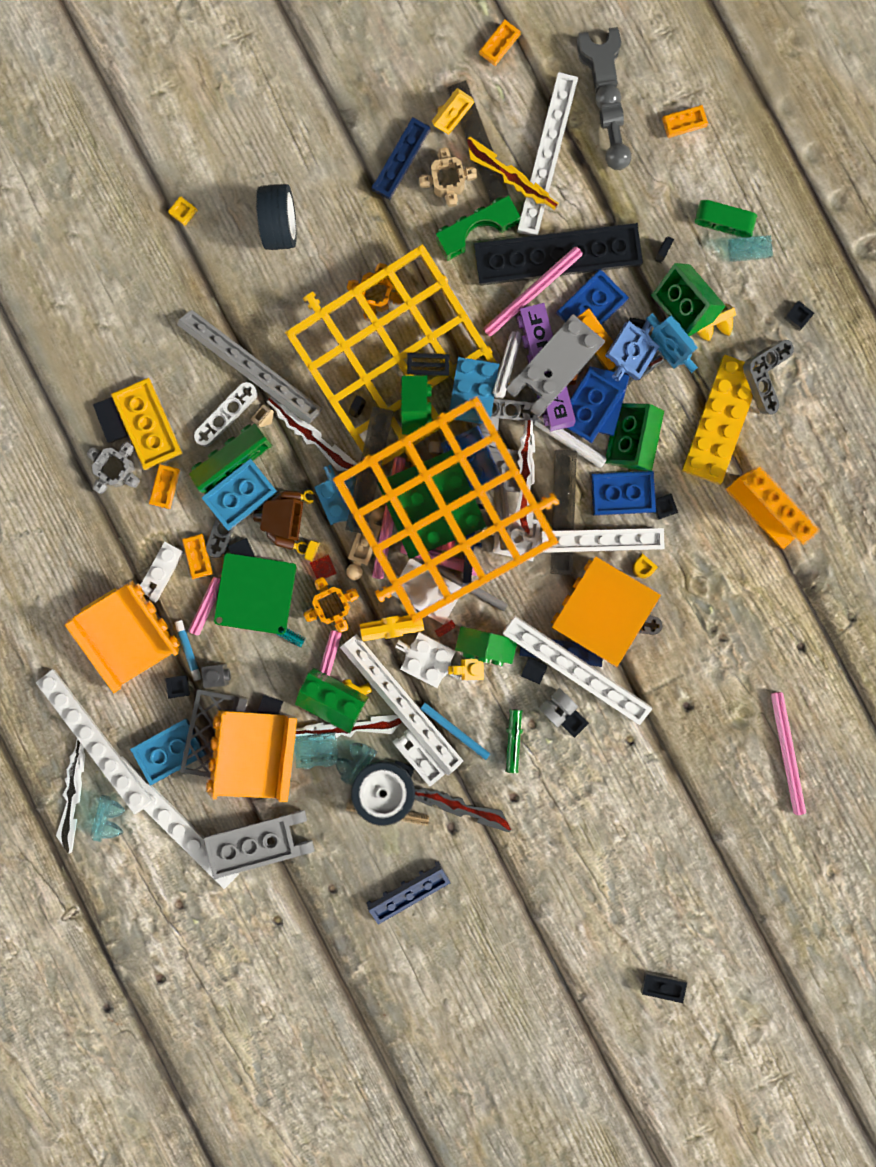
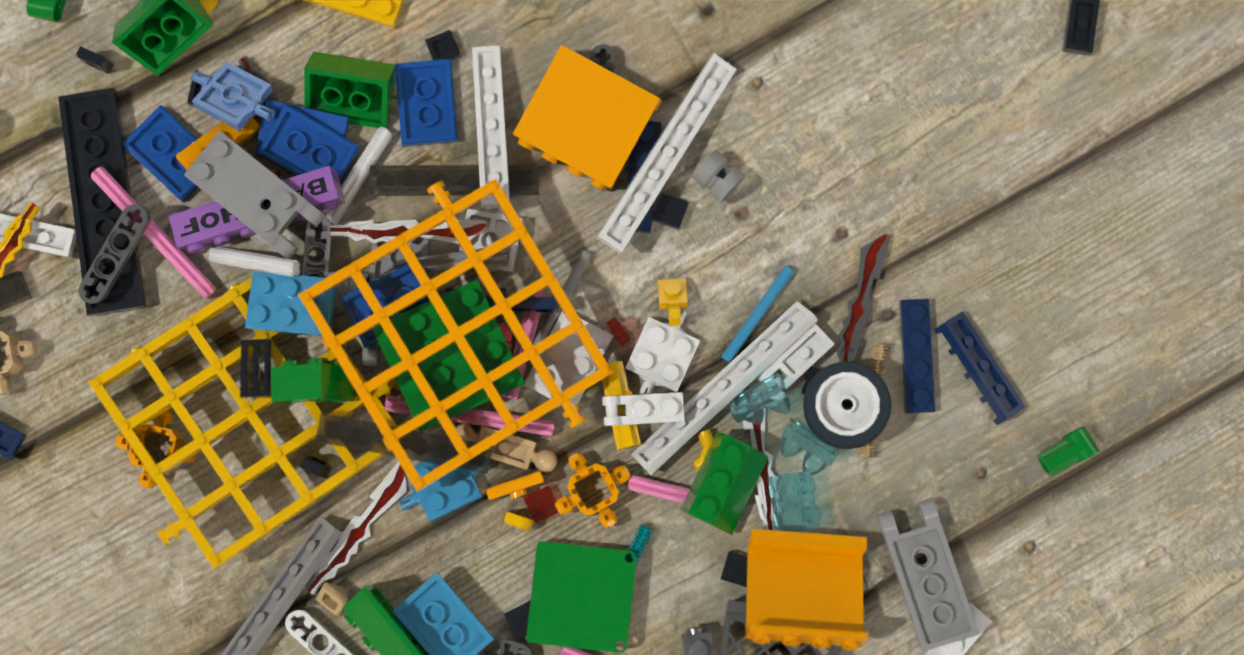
camera: 90 degrees left, 5 degrees down
reddish brown torso [253,490,314,554] -> none
black wheel [256,184,297,250] -> none
green arch [436,196,521,261] -> none
green brick [455,626,517,666] -> none
green pin [505,709,523,773] -> none
black tile [561,710,589,738] -> none
yellow tile [632,553,658,579] -> none
dark azure plate [646,313,698,373] -> none
none -> dark grey beam [78,204,151,304]
none -> light orange plate [486,471,545,500]
none -> white plate [602,392,684,426]
none -> clear light blue tile [730,372,790,424]
none -> dark blue plate [899,299,935,414]
none -> green piece [1037,426,1100,477]

